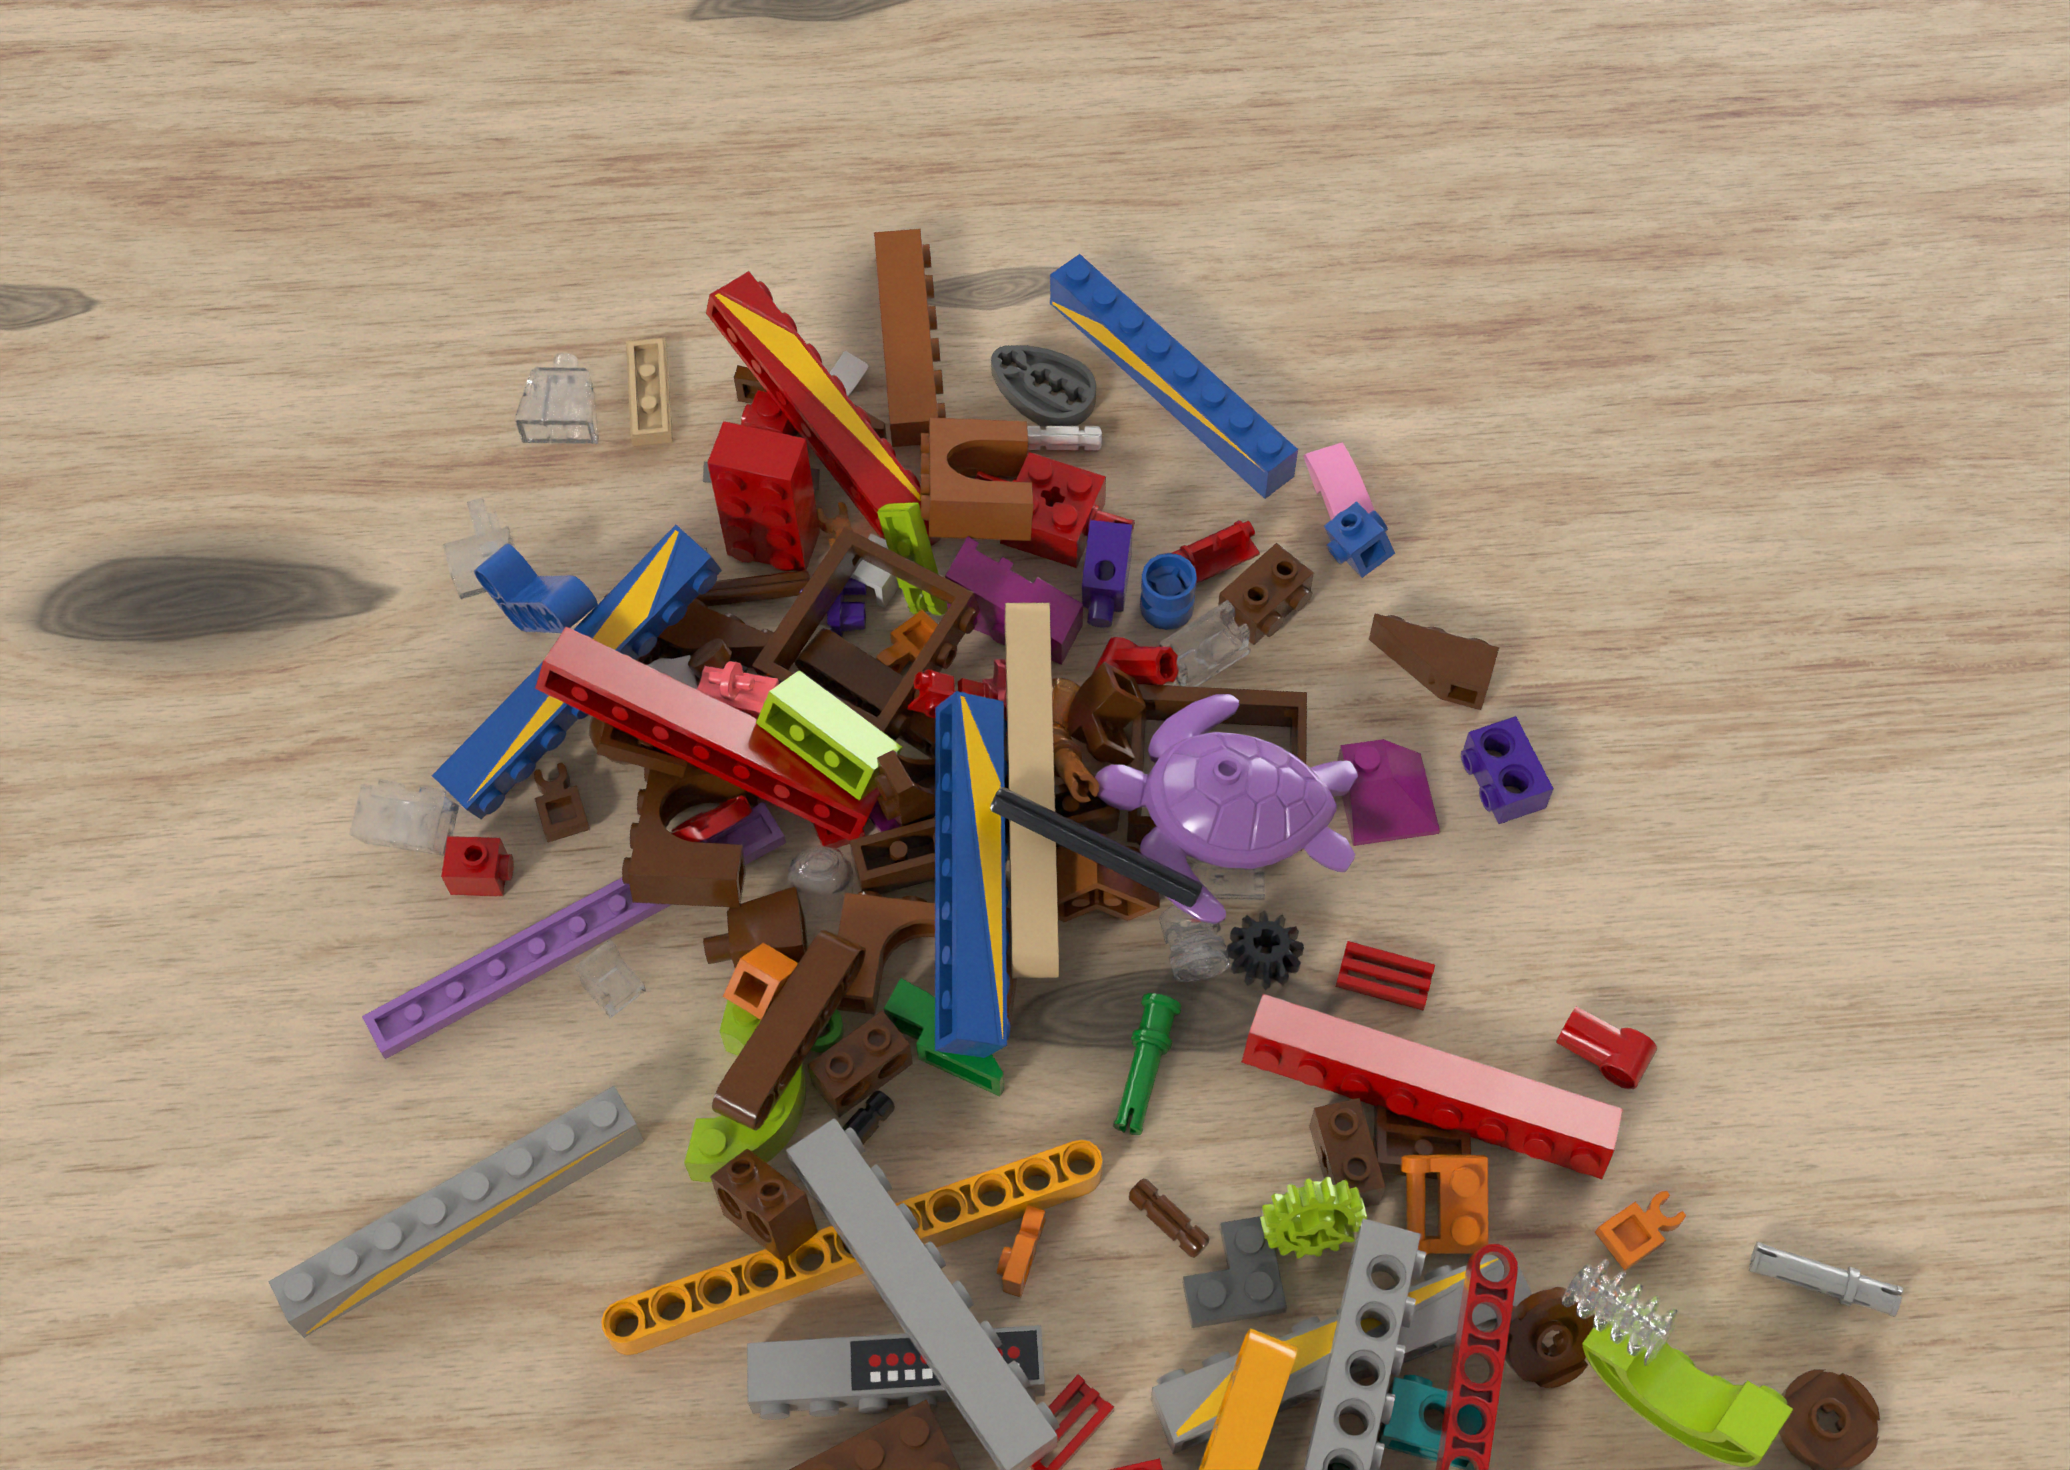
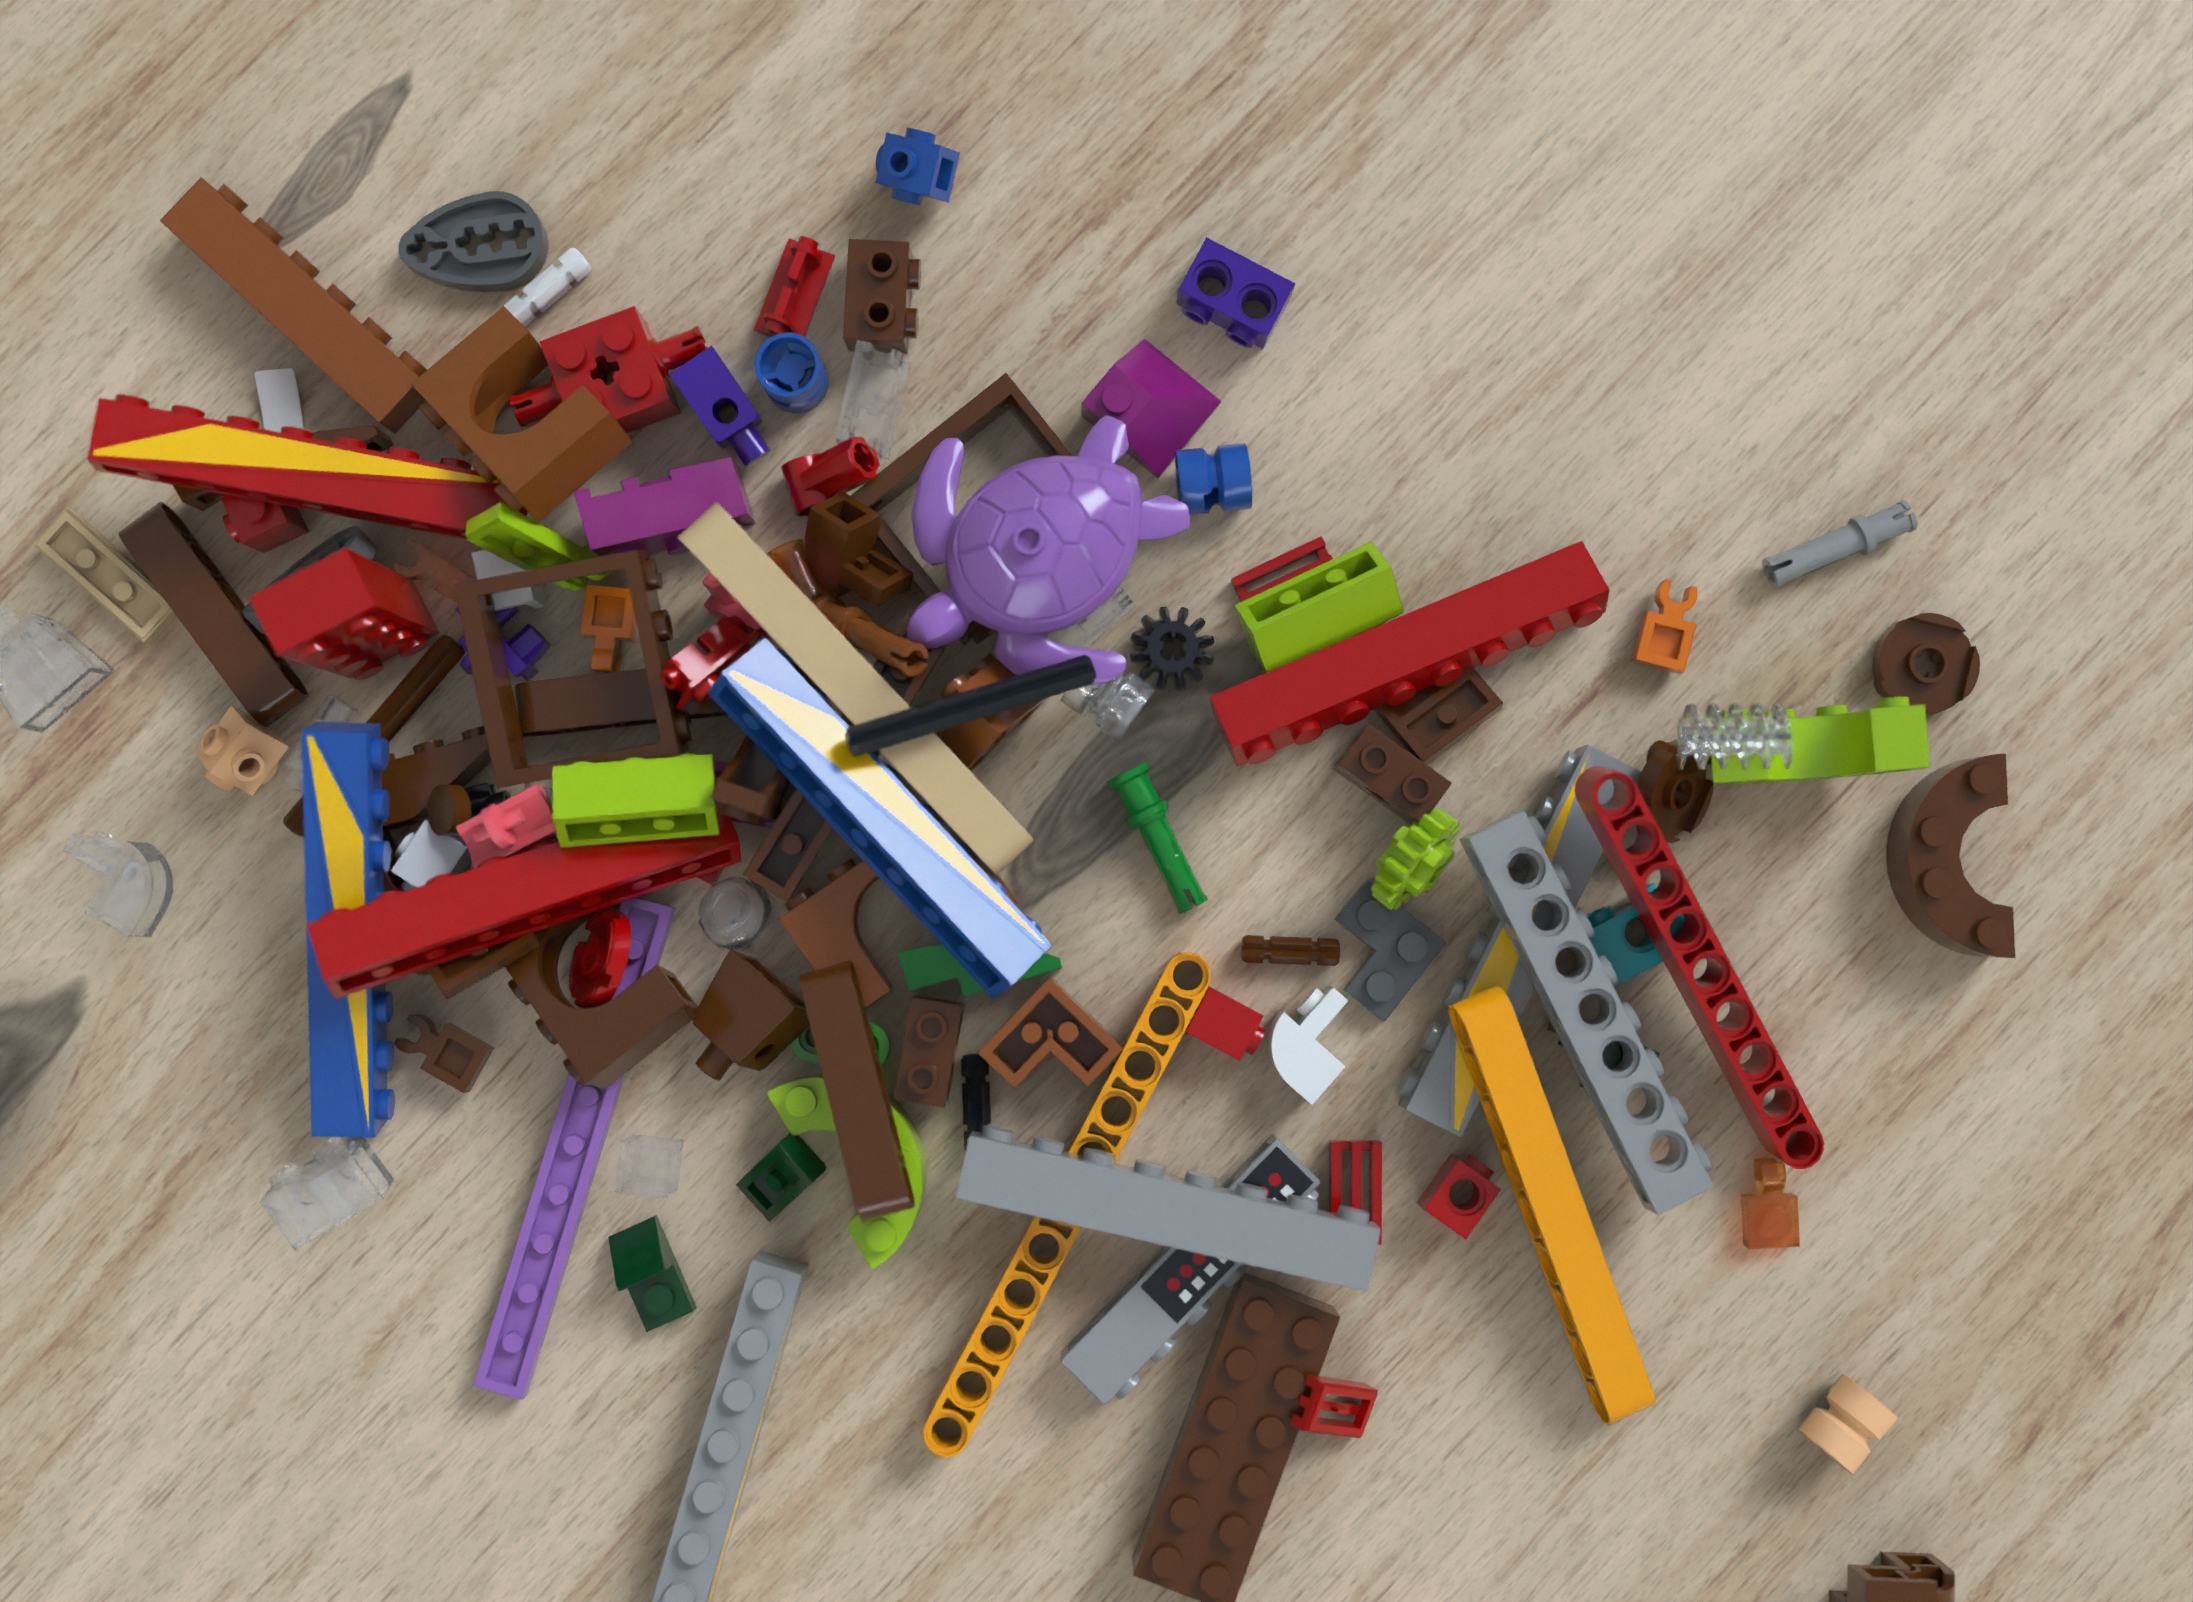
camera: 45 degrees left, 25 degrees up
red brick [441,836,514,896] -> none
blue beam [474,543,598,633] -> none
reddish brown brick [710,1149,818,1261] -> none
orange brick [723,942,798,1020] -> none
orange plate [997,1205,1046,1298] -> none
blue brick [1050,254,1298,499] -> none
bright pink slope [1303,442,1375,520] -> none
reddish brown slope [1369,613,1499,710] -> none
orange plate [1401,1155,1488,1255] -> none
red piece [1556,1006,1657,1089] -> none
none -> reddish brown beam [119,502,309,727]
none -> light nougat brick [195,705,289,796]
none -> dark green slope [608,1215,697,1332]
none -> dark green slope [736,1133,826,1222]
none -> dark orange brick [977,976,1123,1089]
none -> blue wheel [1175,443,1252,515]
none -> red brick [1185,986,1266,1061]
none -> lime brick [1235,542,1404,673]
none -> white brick [1267,986,1348,1105]

